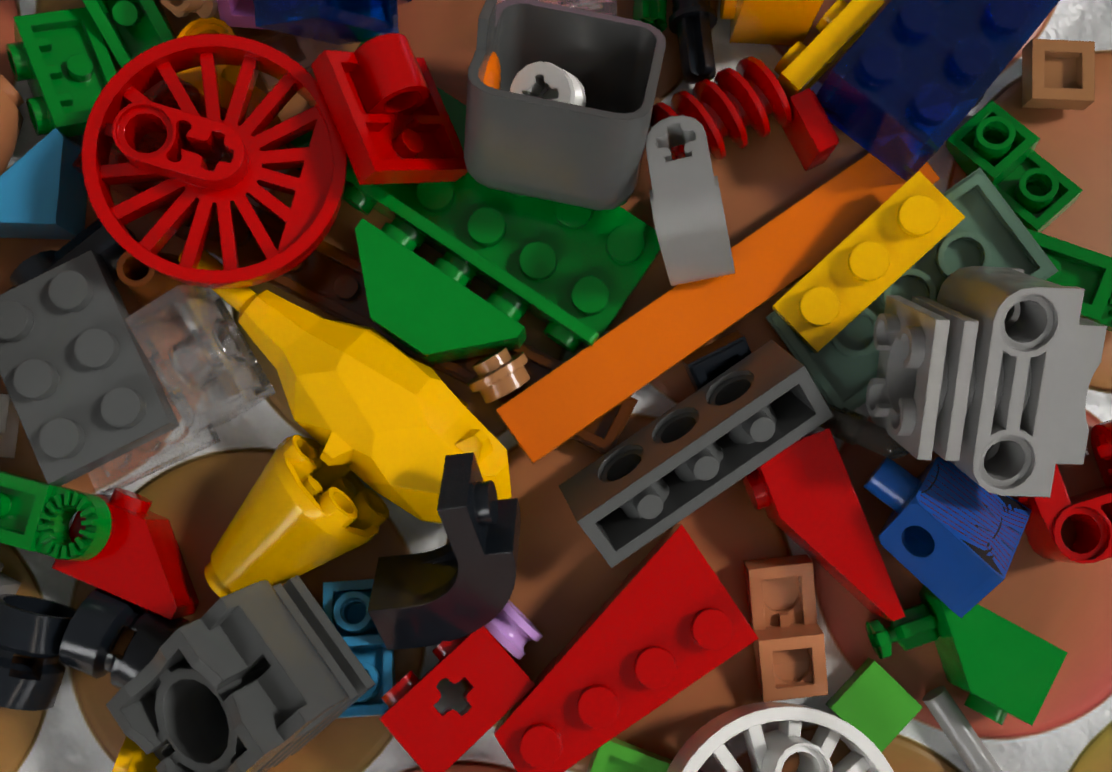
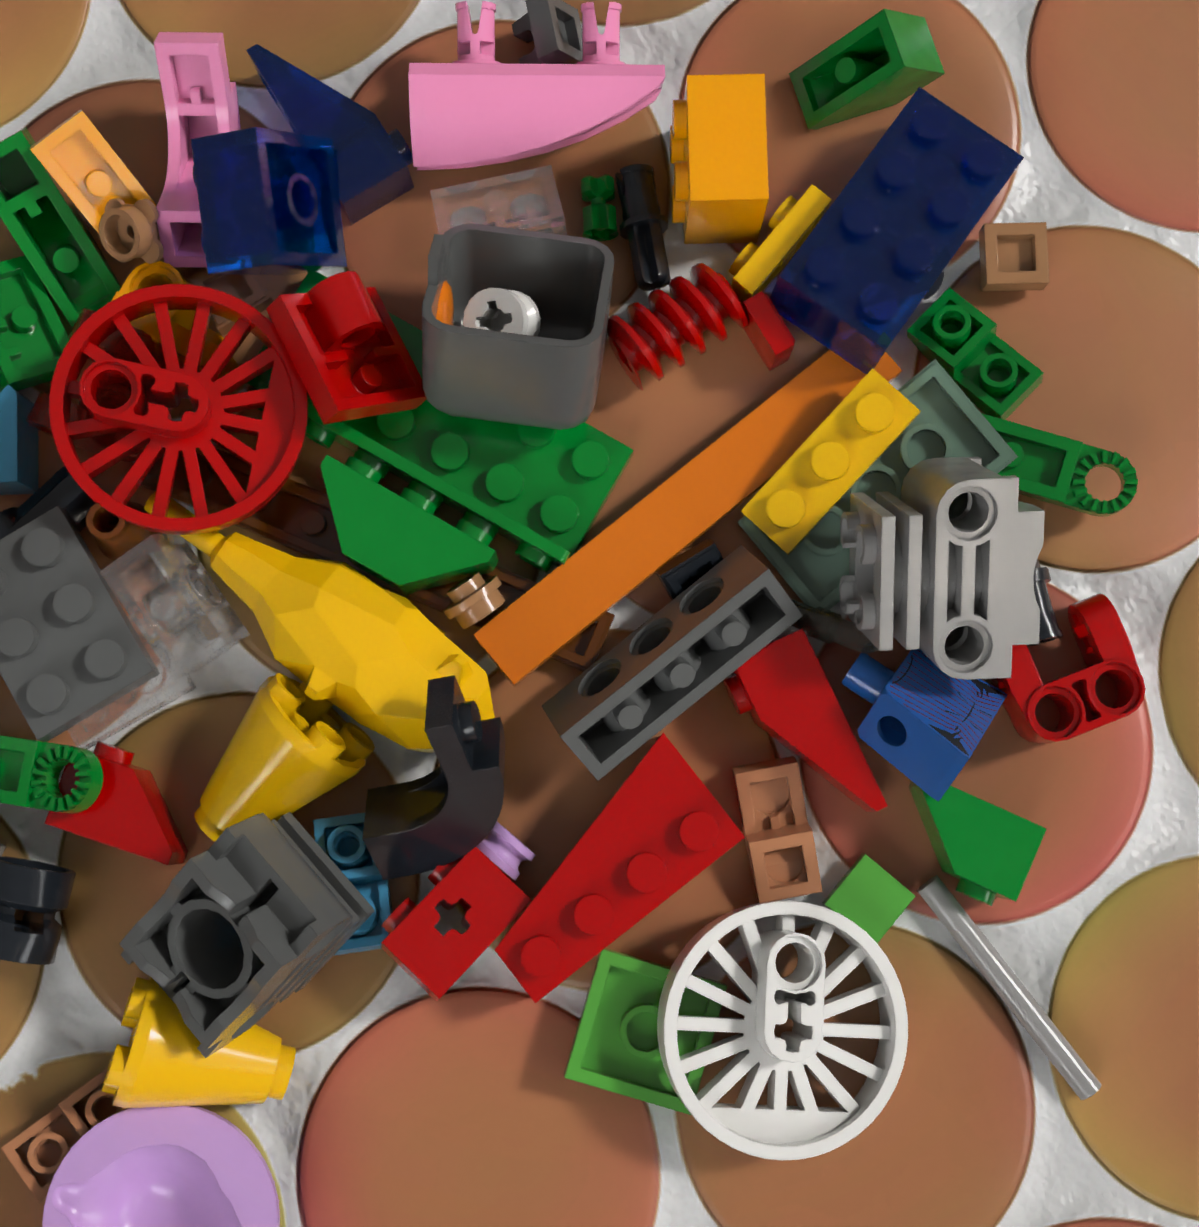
camera: 10 degrees left, 0 degrees up
black wheel [59,588,190,689] -> none
light grey piece [646,115,735,286] -> none
green piece [866,603,939,659] -> none

